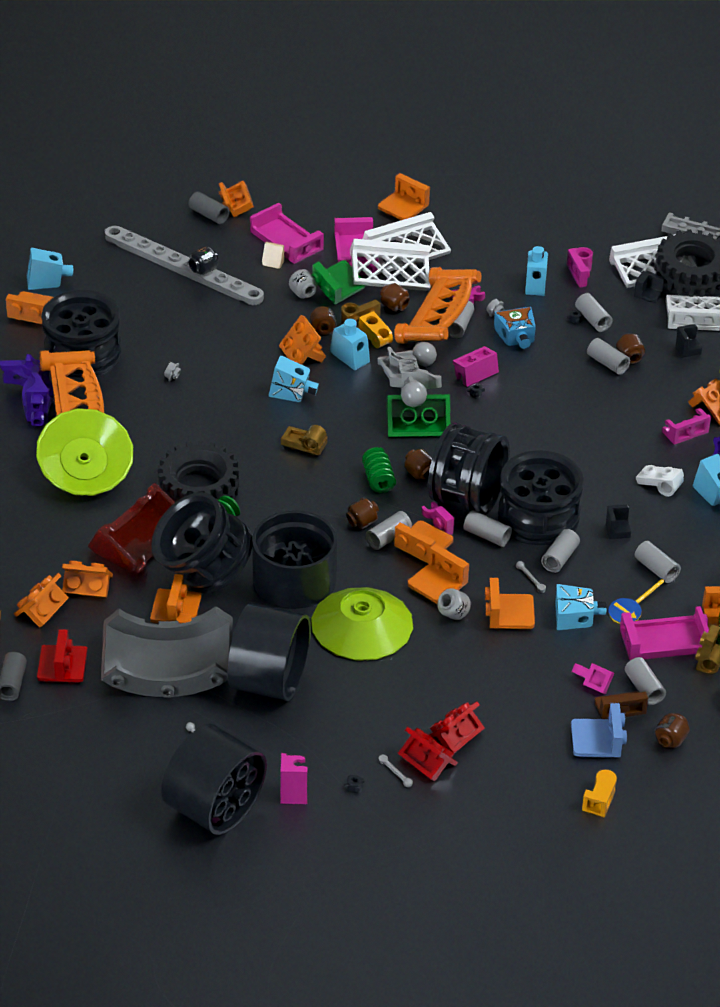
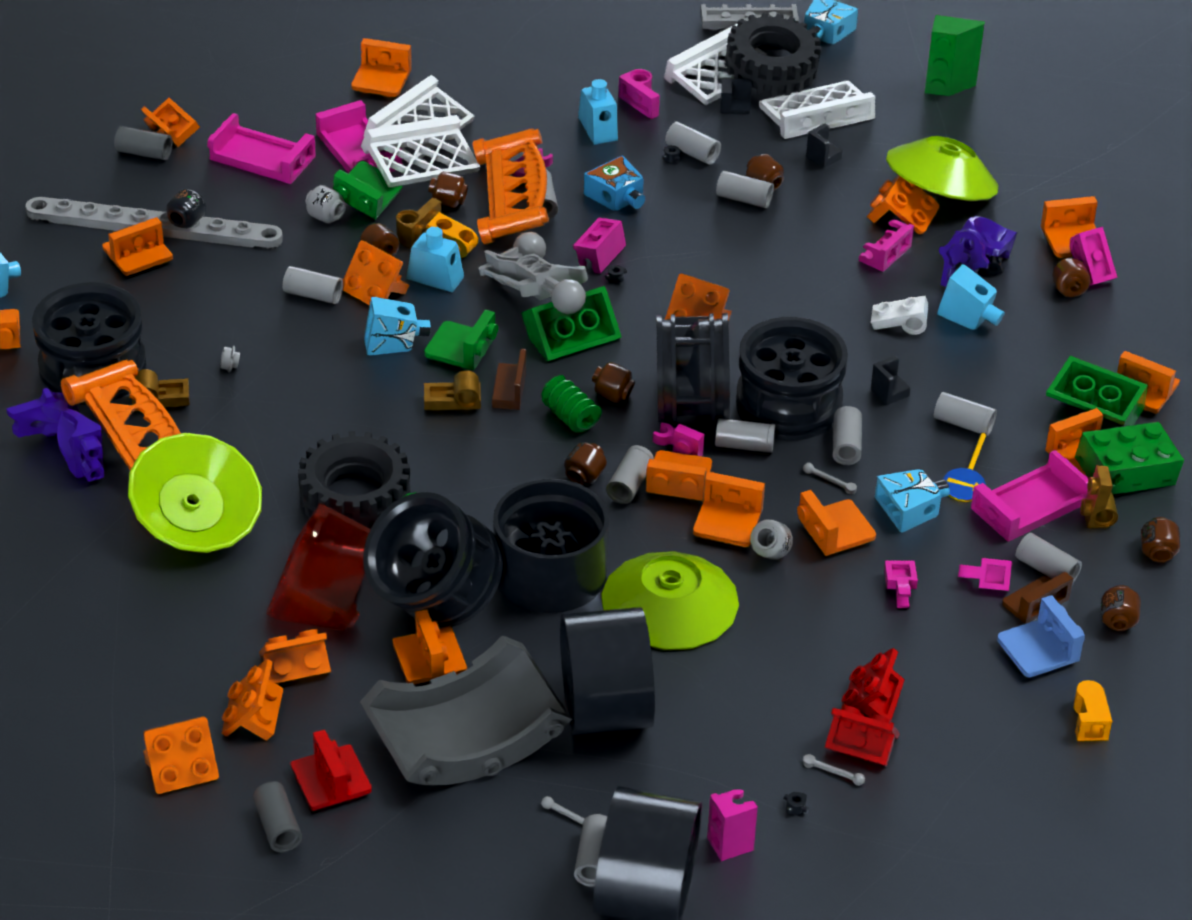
camera: 25 degrees left, 0 degrees up
tan slope [262,242,284,269] -> none
light grey plate [486,299,504,317] -> none
none -> orange bracket [102,217,173,276]
none -> pearl gold plate [132,369,190,407]
none -> light grey pin [283,266,343,304]
none -> green bracket [425,309,498,370]
none -> reddish brown panel [492,349,526,410]
none -> orange bracket [665,273,732,321]
none -> dark pink plate [884,560,918,608]

